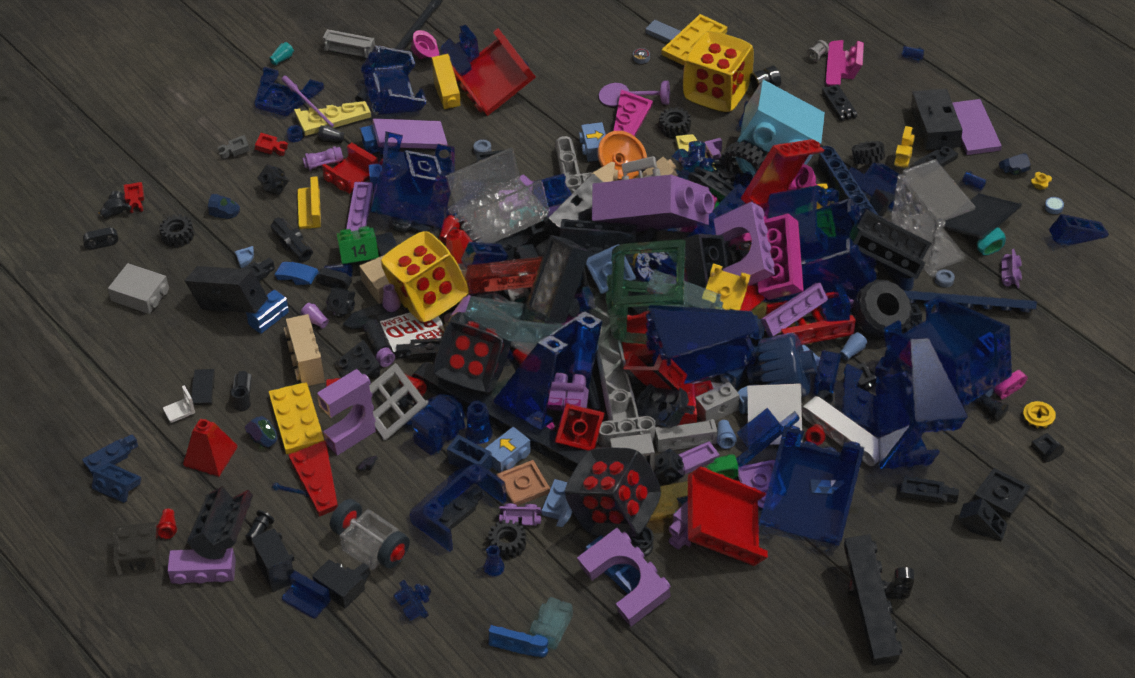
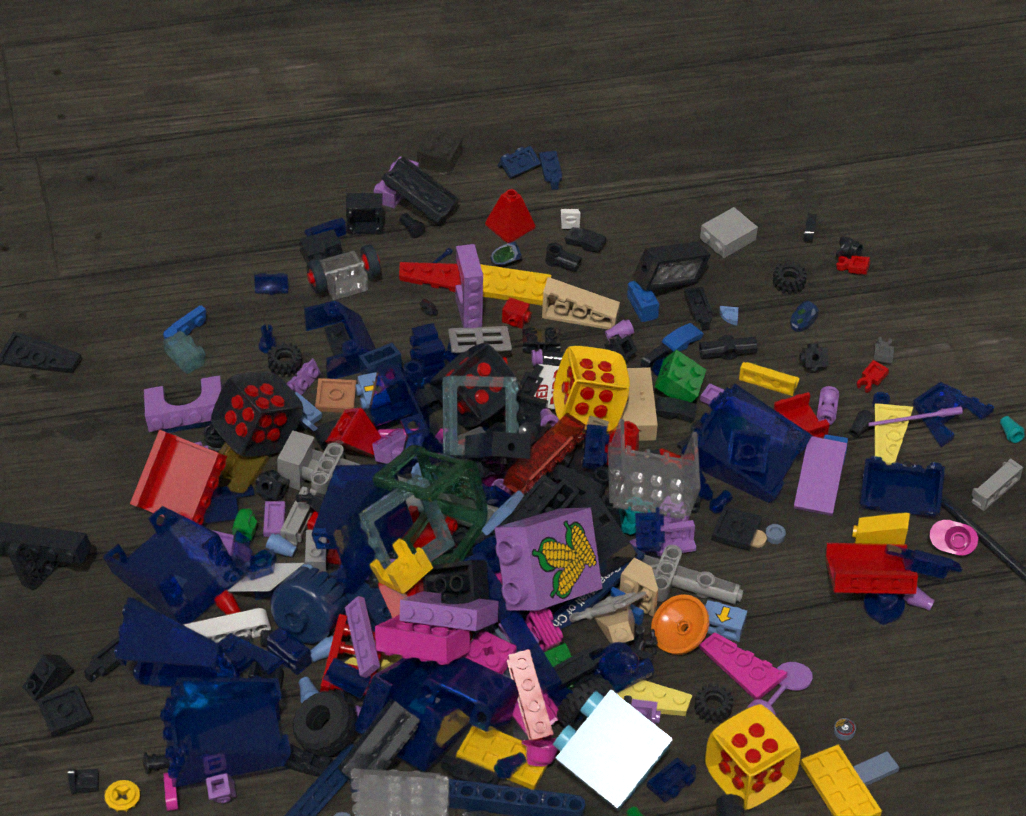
camera: 115 degrees right, 0 degrees up
red cone [156,509,177,539] -> none

